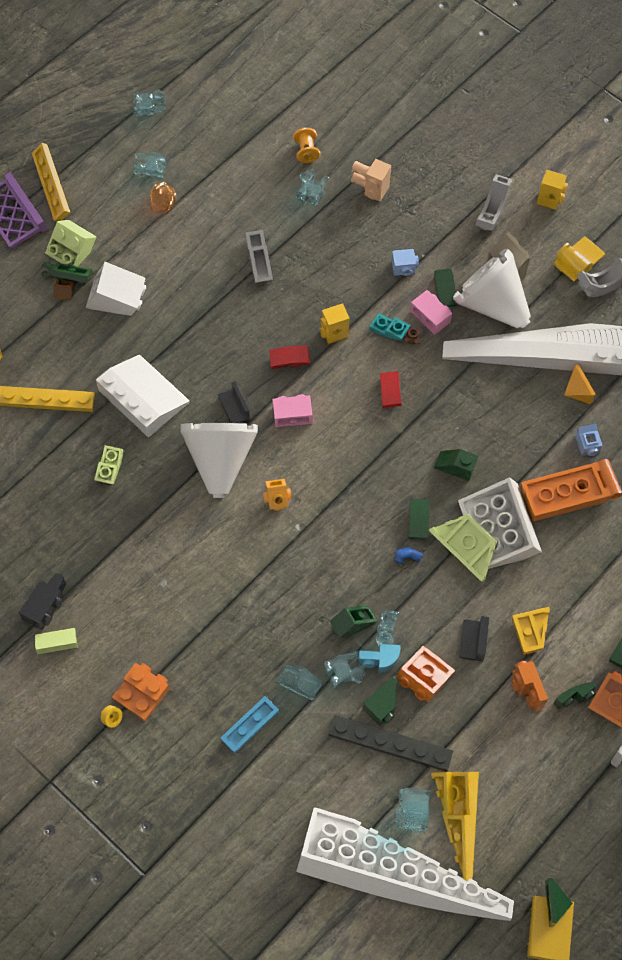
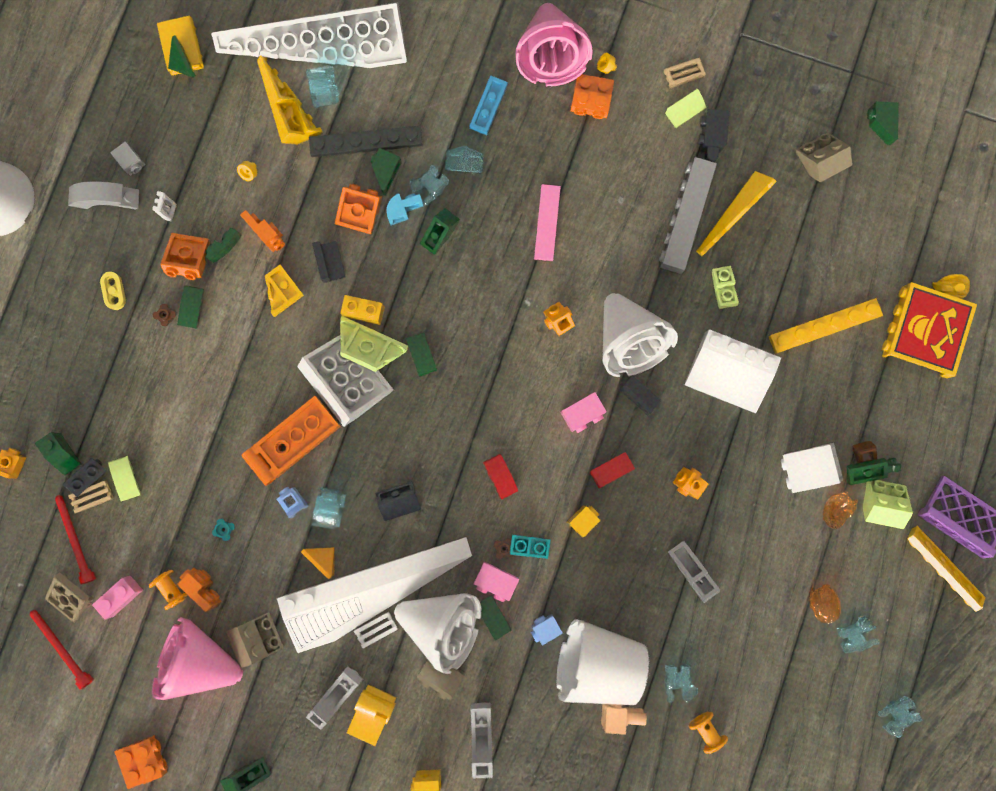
camera: 155 degrees right, 20 degrees up
clear light blue animal [376,610,399,647] -> none
blue arm [394,547,423,564] -> none
dark green slope [434,449,478,481] -> none
none -> yellow tile [237,161,257,181]
none -> clear light blue brick [312,487,346,530]
none -> yellow brick [340,295,385,325]
none -> white tile [354,612,398,648]
none -> black panel [376,481,421,521]
none -> bright pink cone [516,3,592,86]
none -> bright pink tile [534,184,560,261]
none -> white cone [557,619,649,705]
none -> light grey brick [658,157,717,274]
none -> tan tile [664,58,706,88]
none -> light orange brick [672,467,709,500]
none -> yellow wedge [696,171,777,256]
none -> clear orange hat [823,491,858,529]

